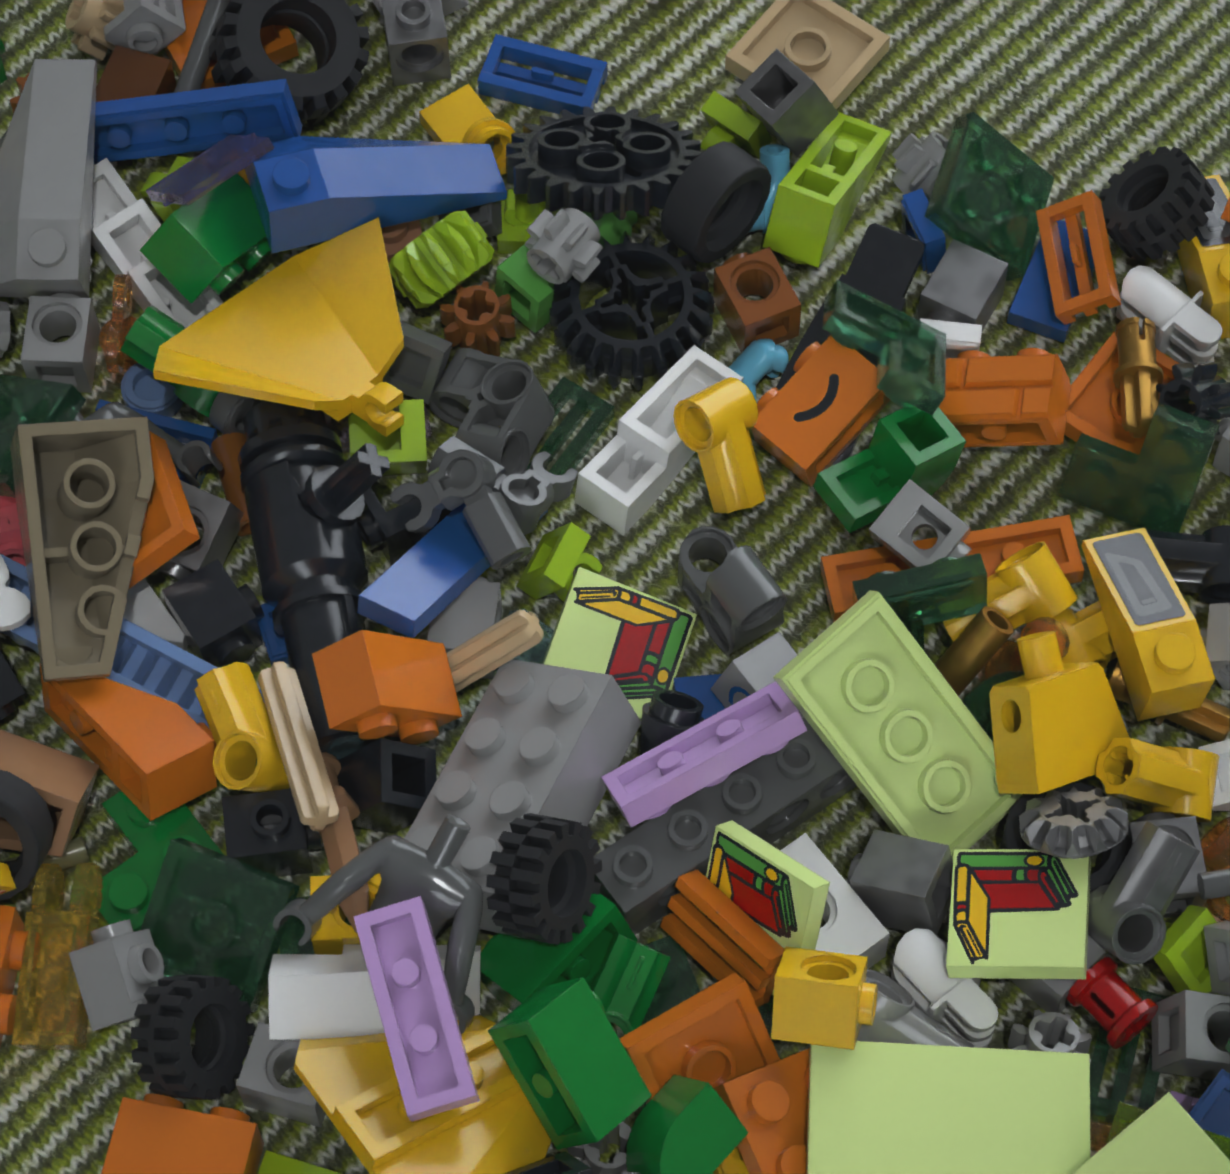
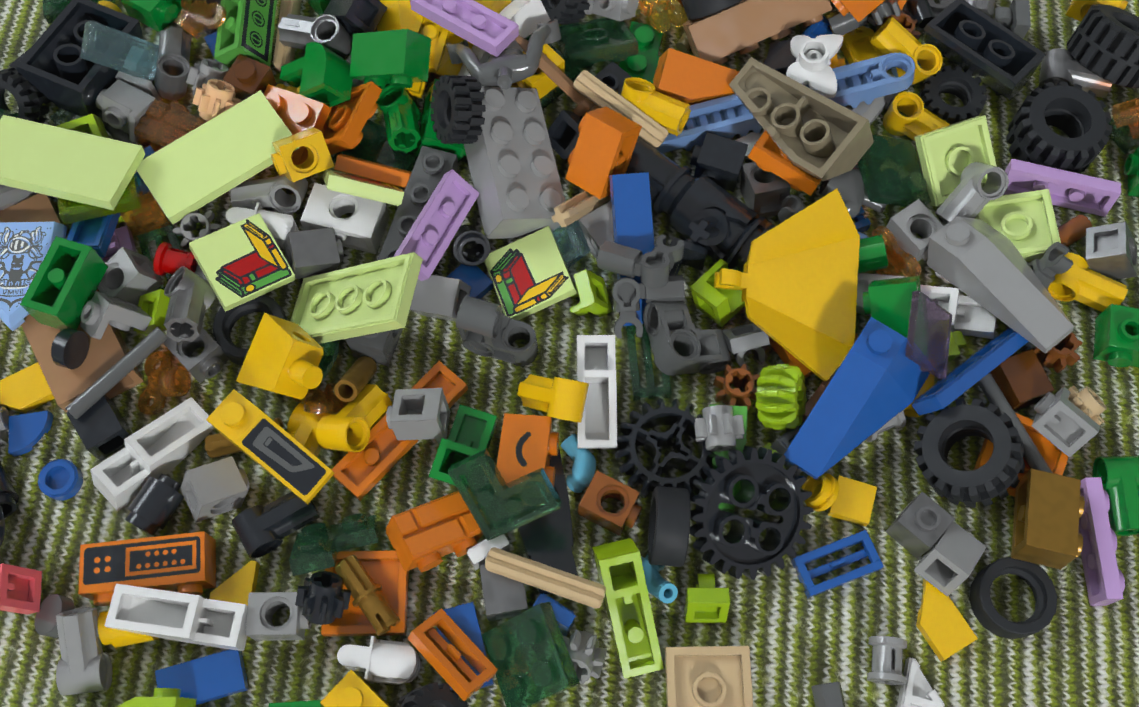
camera: 140 degrees right, 5 degrees up
flat silver brick [735,49,839,157] -> none
clear green plate [852,553,987,650] -> none
flat silver gear [1019,786,1129,859] -> none
yellow piece [1096,738,1220,822] -> none
none -> tan axle [485,547,606,609]

